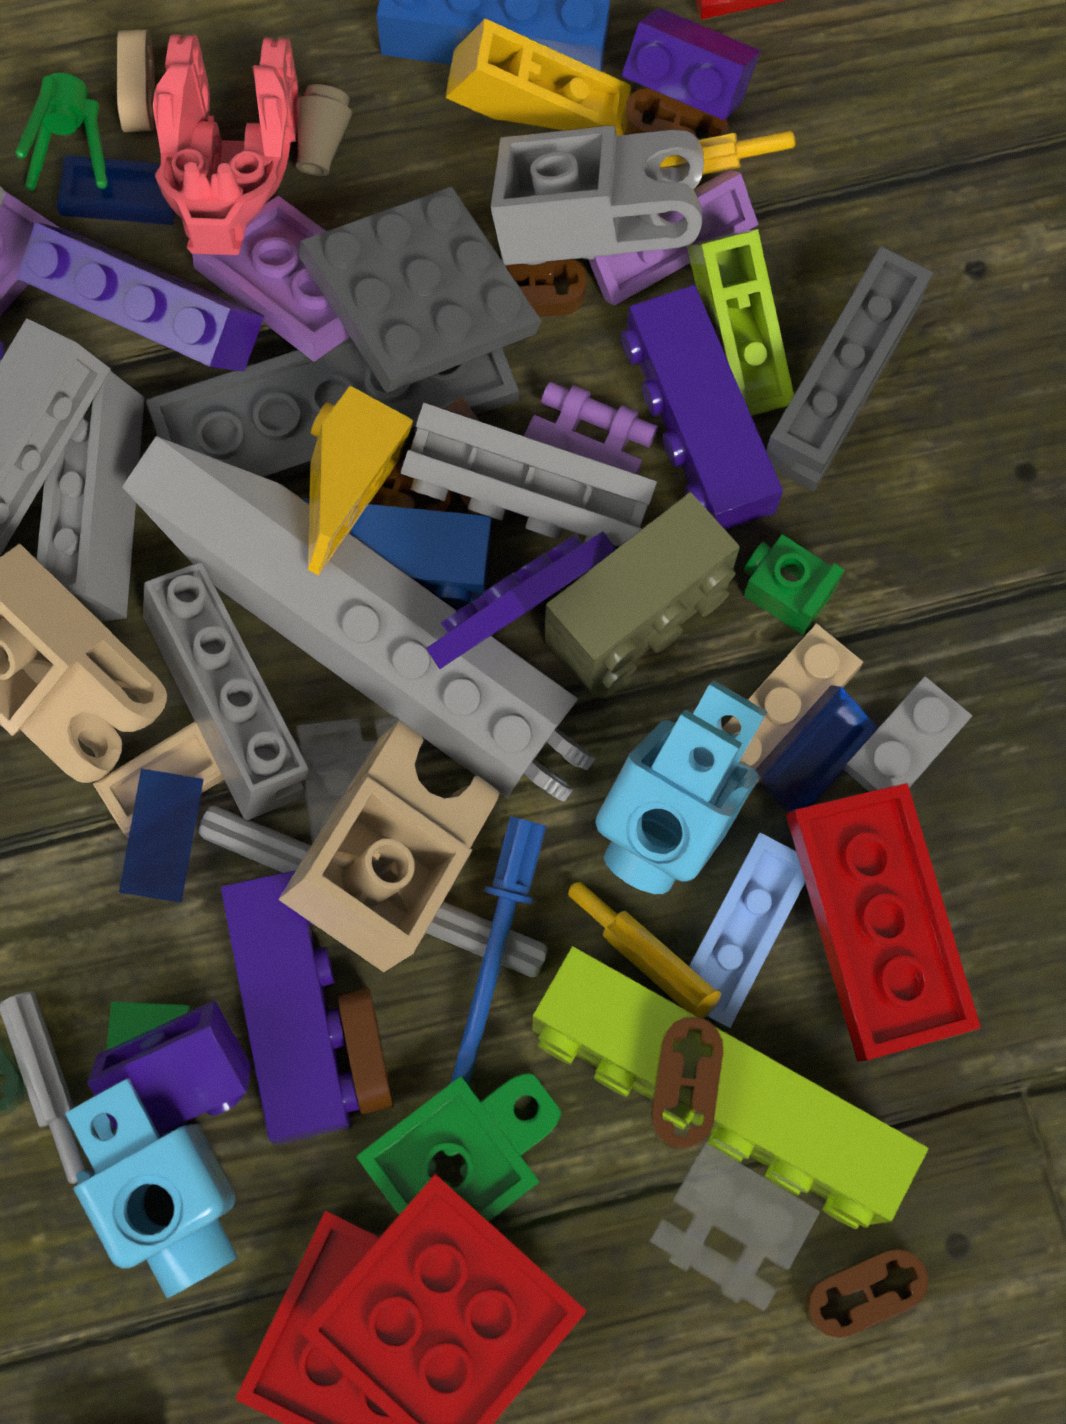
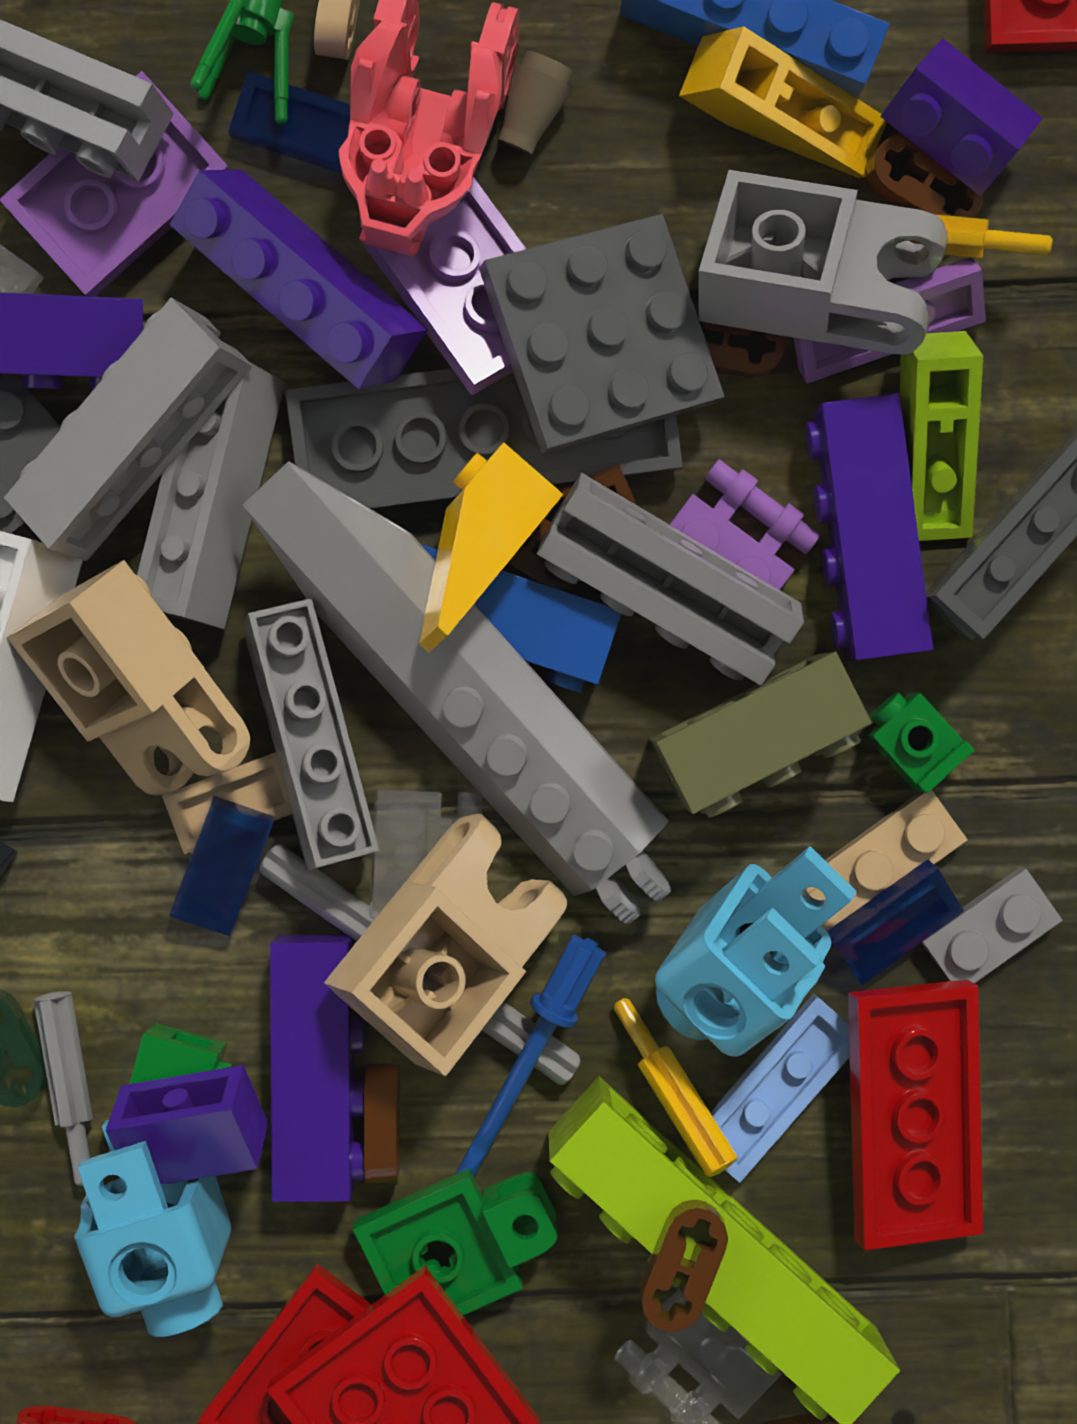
camera: 10 degrees right, 15 degrees up
dark purple plate [426,531,616,669] -> none

